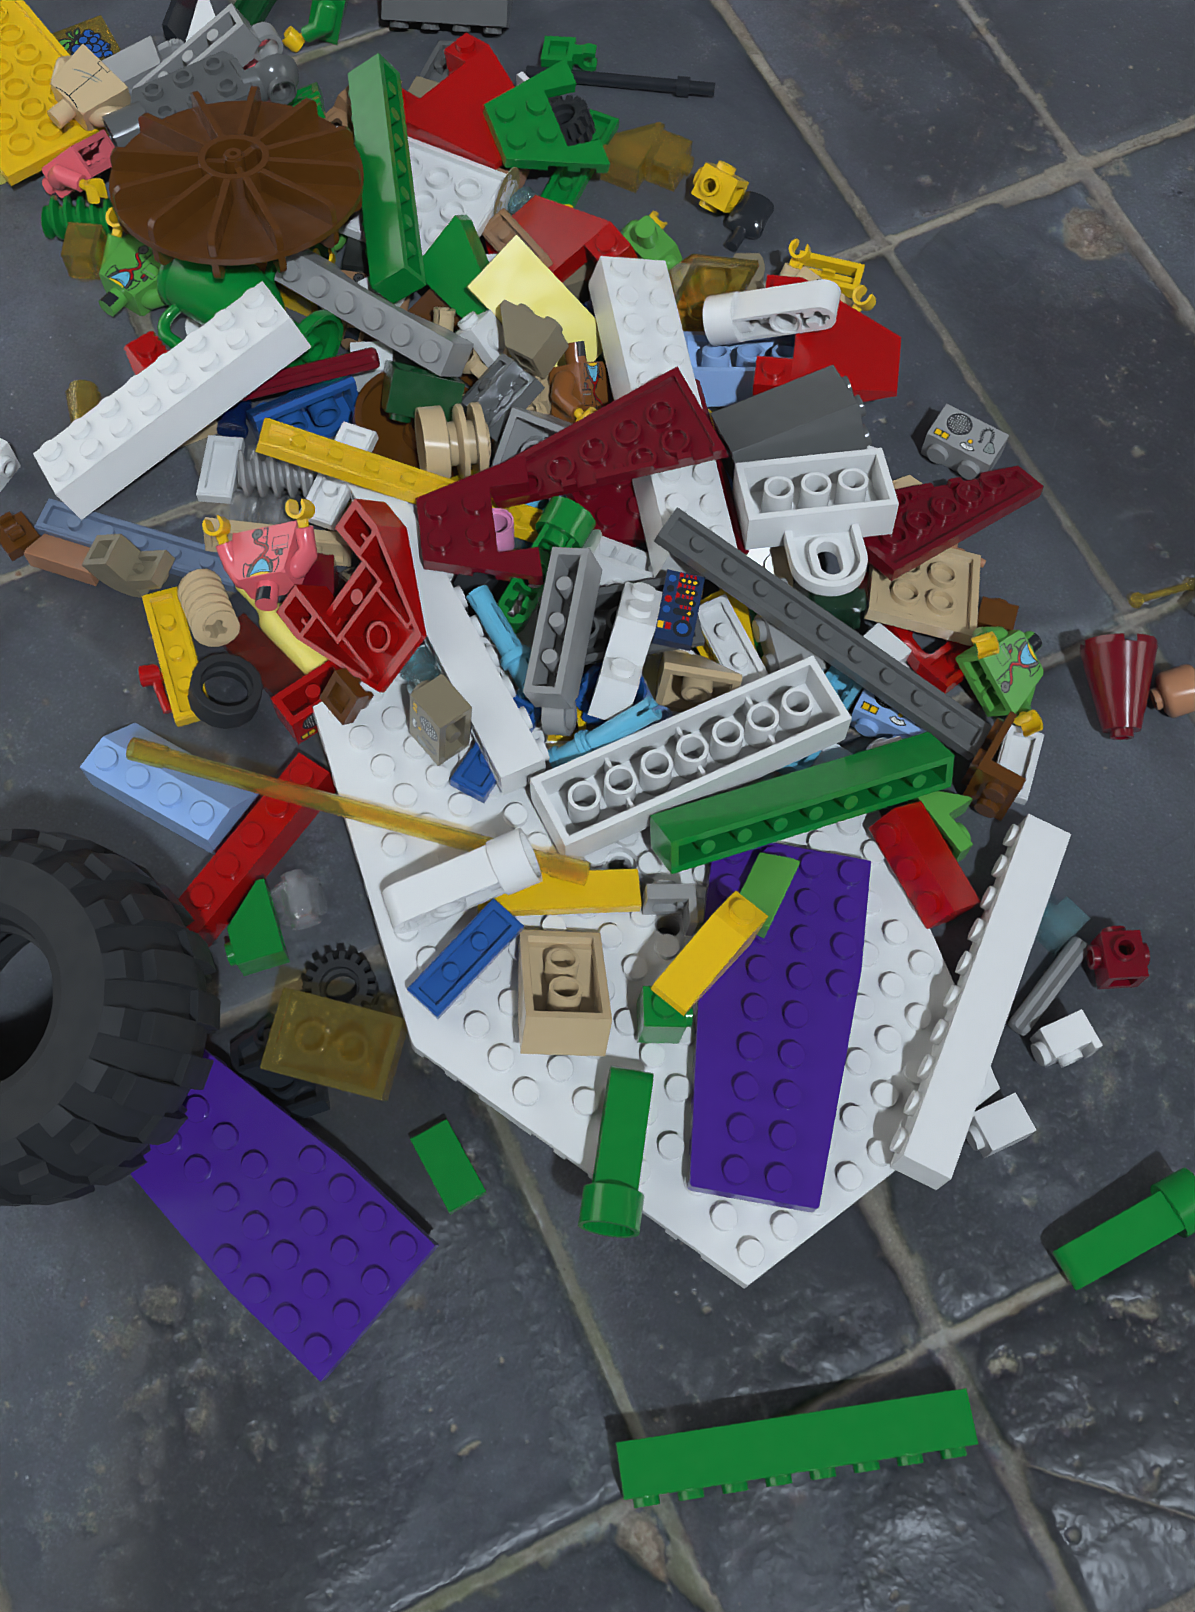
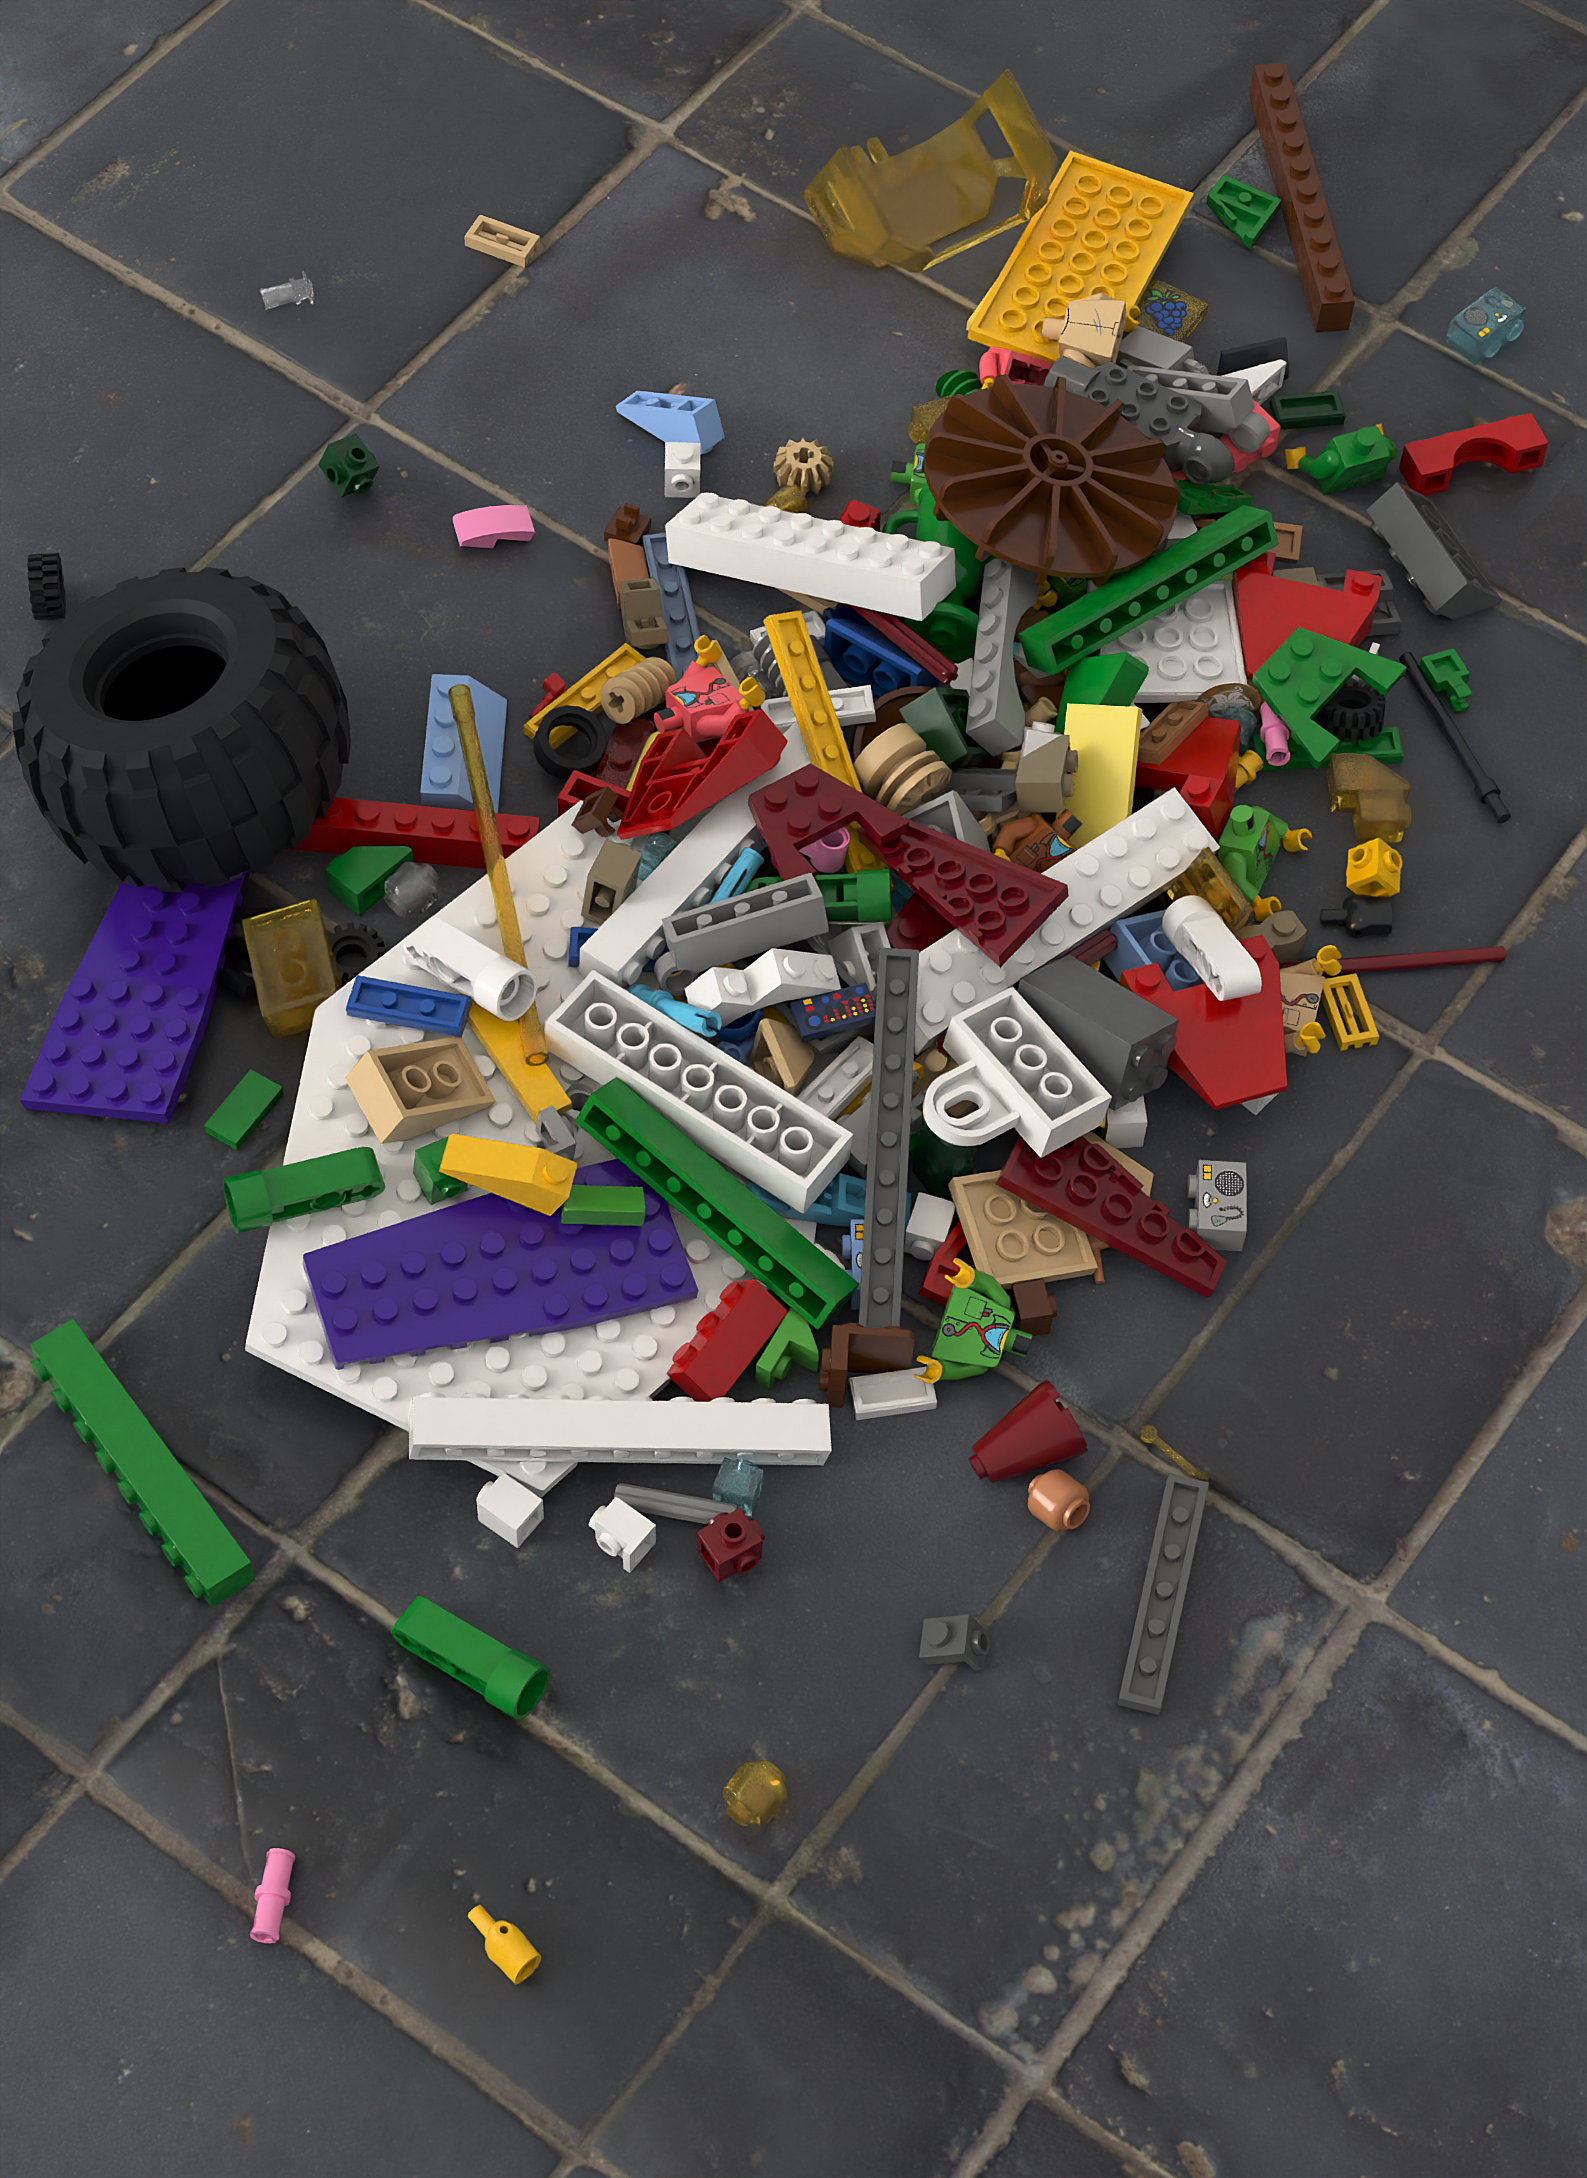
camera: 60 degrees right, 10 degrees down
none -> tan gear [773,437,833,497]
none -> bright pink pin [1259,702,1290,766]
none -> dark red bar [1279,946,1506,979]

